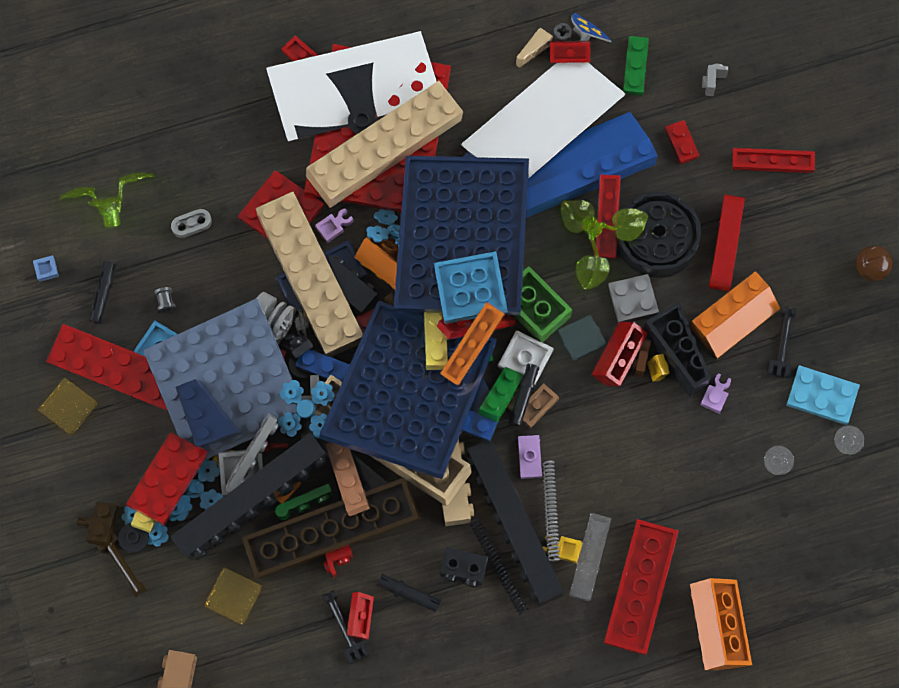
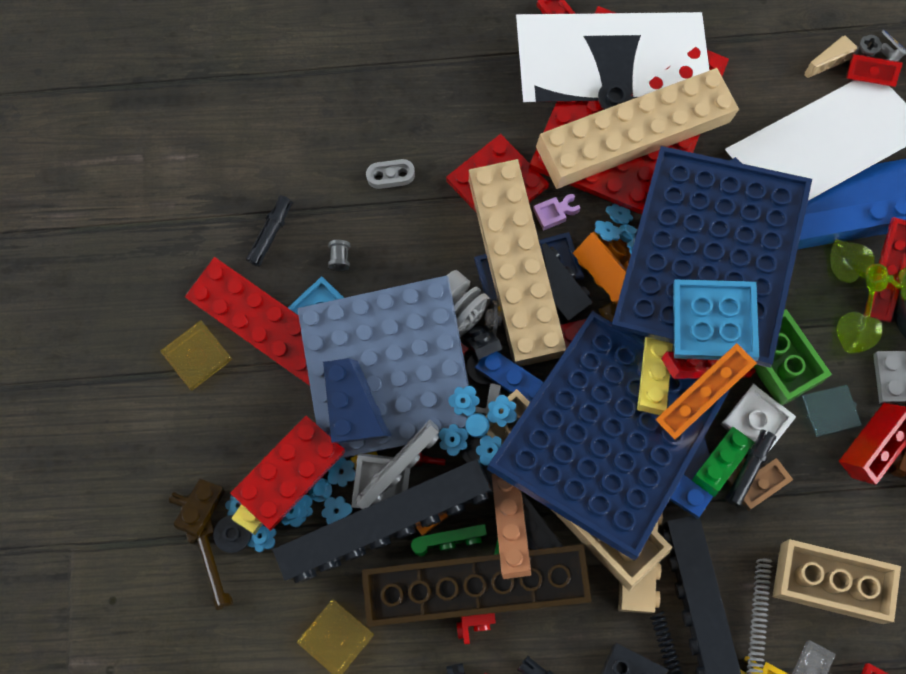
camera: 15 degrees right, 0 degrees up
medium blue plate [33,255,59,282] -> none
clear neon green plant [60,172,155,228] -> none
lavender plate [518,435,542,479] -> none
none -> tan brick [772,539,901,624]

